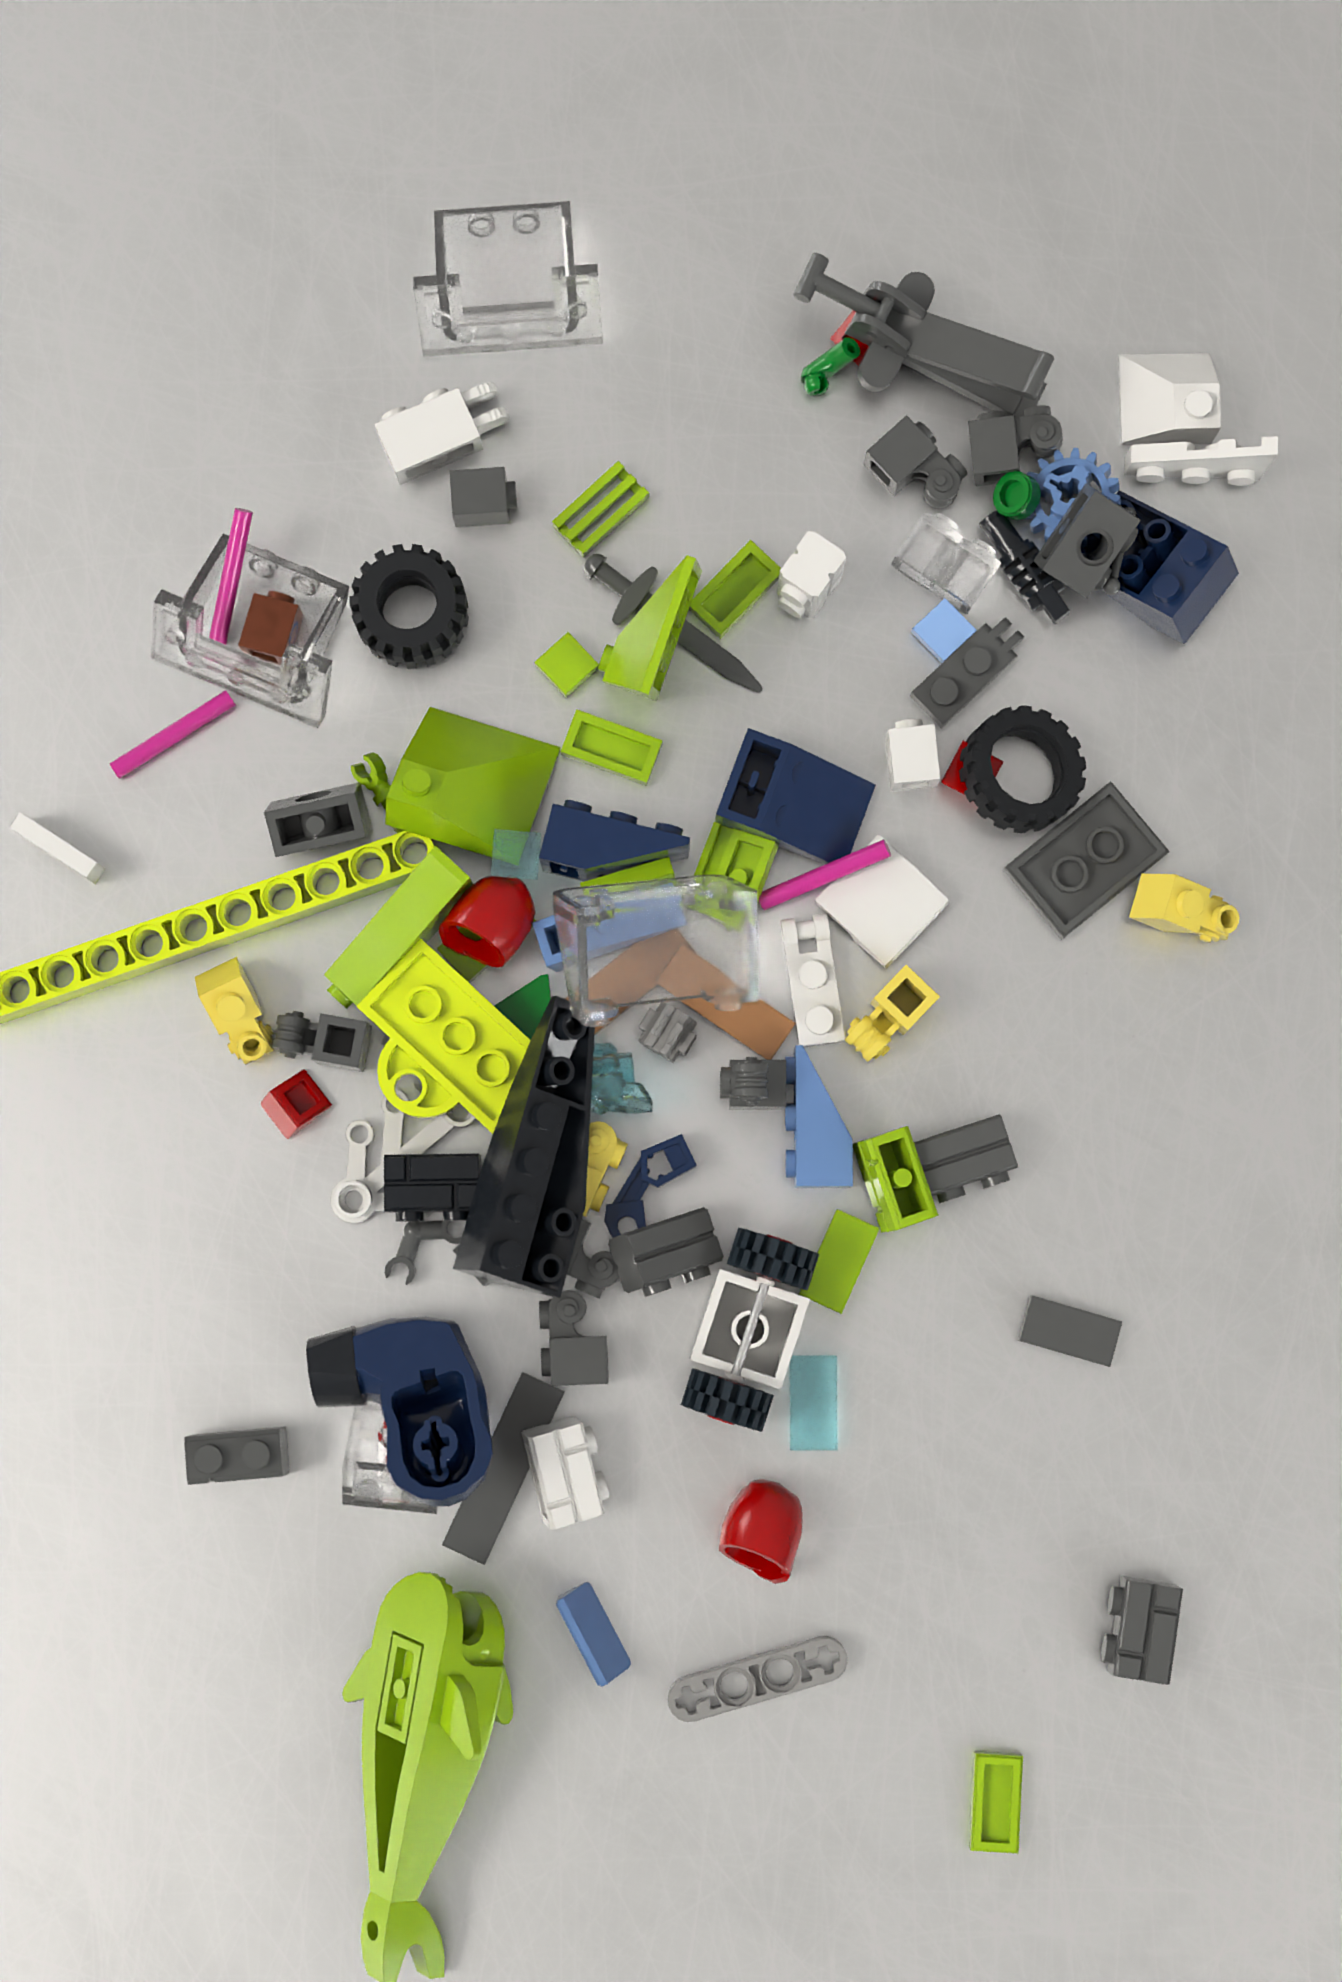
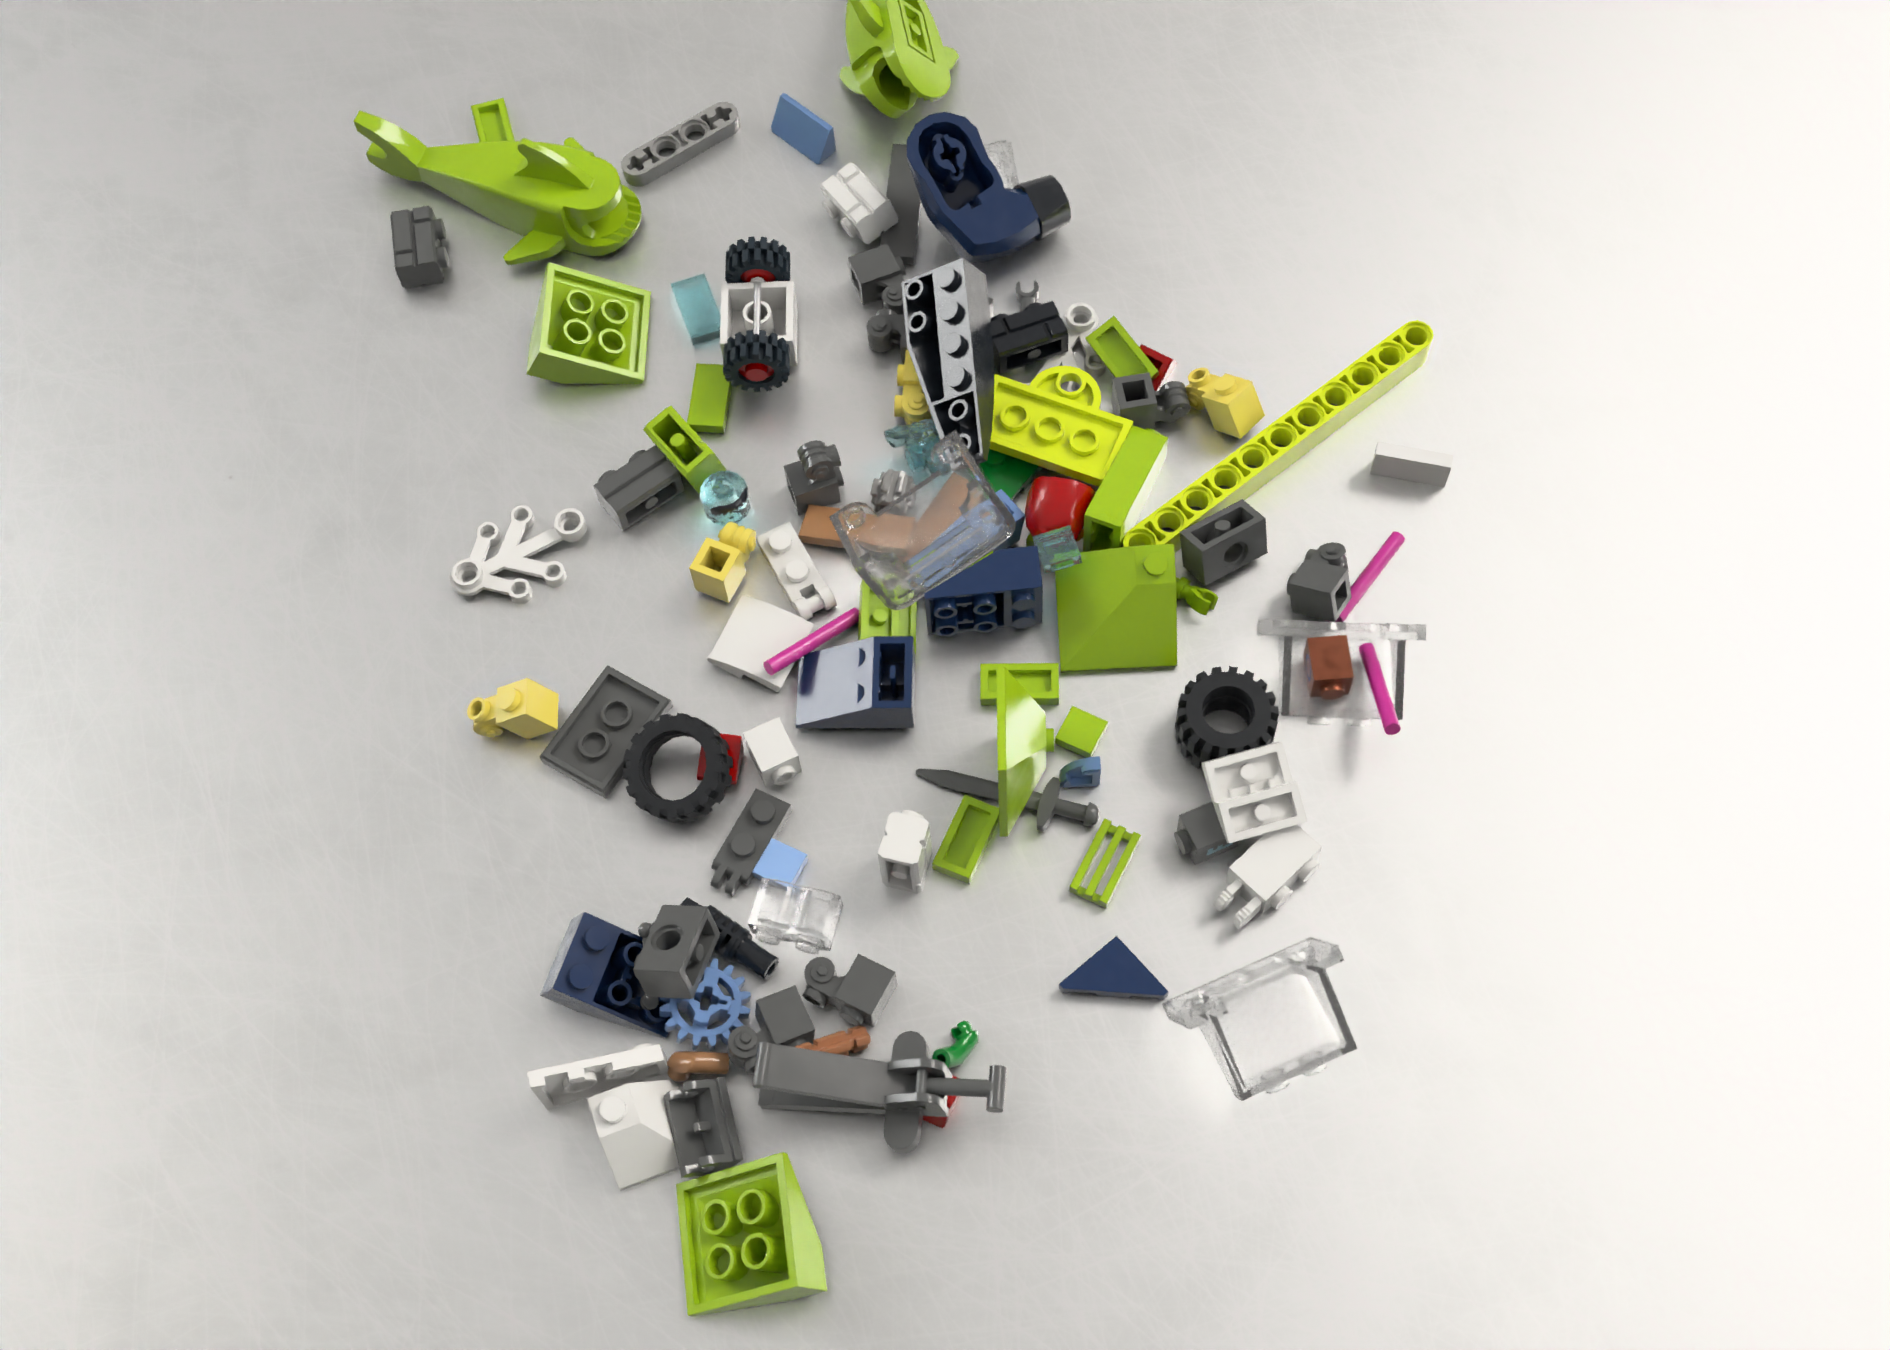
camera: 165 degrees right, 20 degrees down
dark grey brick [184,1426,289,1485] -> none
dark blue piece [604,1134,697,1238] -> none
dark grey brick [608,1207,724,1297] -> none
red piece [719,1479,803,1584] -> none
medium blue slope [785,1045,853,1188] -> none
green tile [993,471,1041,520] -> none
dark grey tile [1018,1295,1122,1367] -> none
none -> lime animal [354,110,642,265]
none -> white plant [450,505,587,604]
none -> lime slope [526,262,651,384]
none -> dark grey hinge [664,1077,743,1178]
none -> medium nougat arm [667,1051,729,1082]
none -> lime slope [676,1152,827,1317]
none -> clear light blue head [700,470,751,526]
none -> nougat axle [795,1025,871,1056]
none -> medium blue tile [1059,756,1101,788]
none -> dark blue tile [1059,936,1169,1000]
none -> lime tile [1085,316,1160,380]
none -> white slope [1201,742,1308,843]
none -> dark grey brick [1287,542,1352,622]

